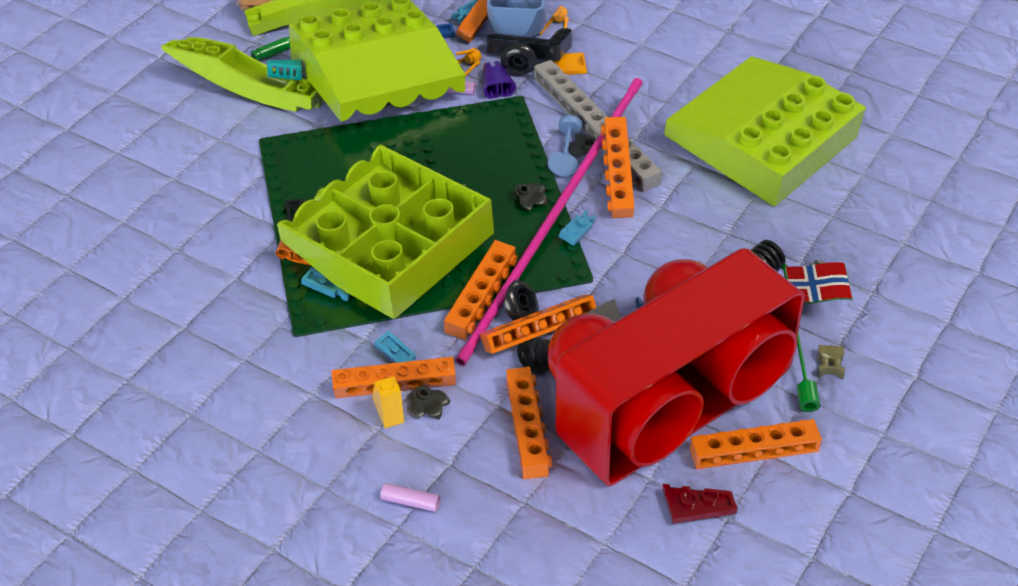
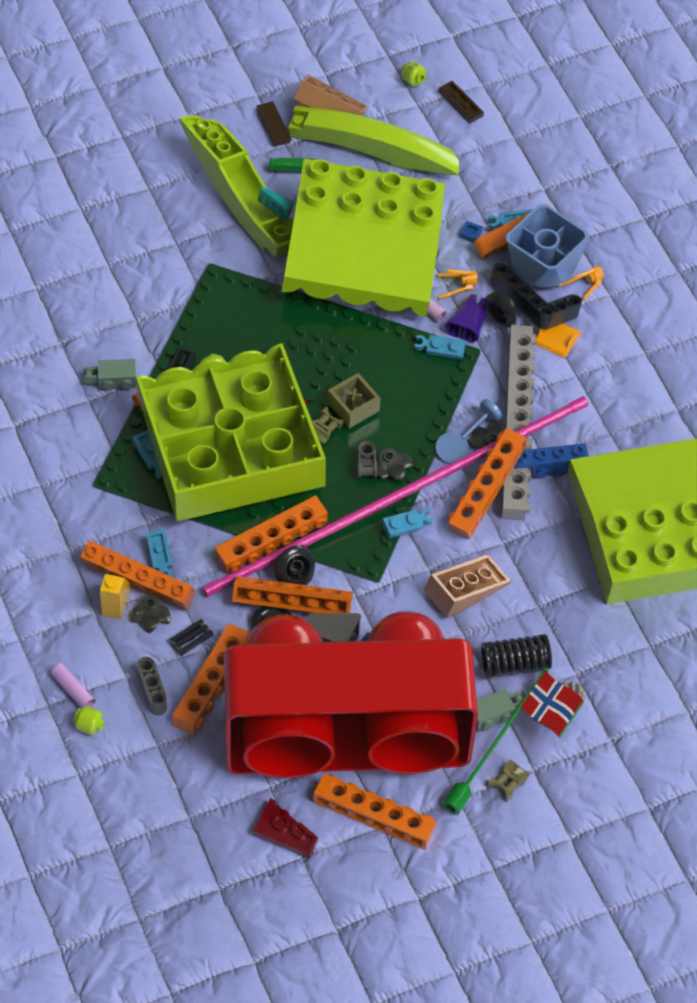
camera: 30 degrees right, 10 degrees up
none -> lime head [73,706,105,735]
none -> sand green brick [83,359,136,390]
none -> dark grey beam [137,657,167,715]
none -> black tile [169,619,213,656]
none -> dark brown tile [257,101,291,147]
none -> olive brick [327,373,381,428]
none -> dark grey piece [357,441,377,478]
none -> dark azure plate [414,335,466,360]
none -> medium nougat slope [423,554,511,618]
none -> blue bracket [514,443,589,478]

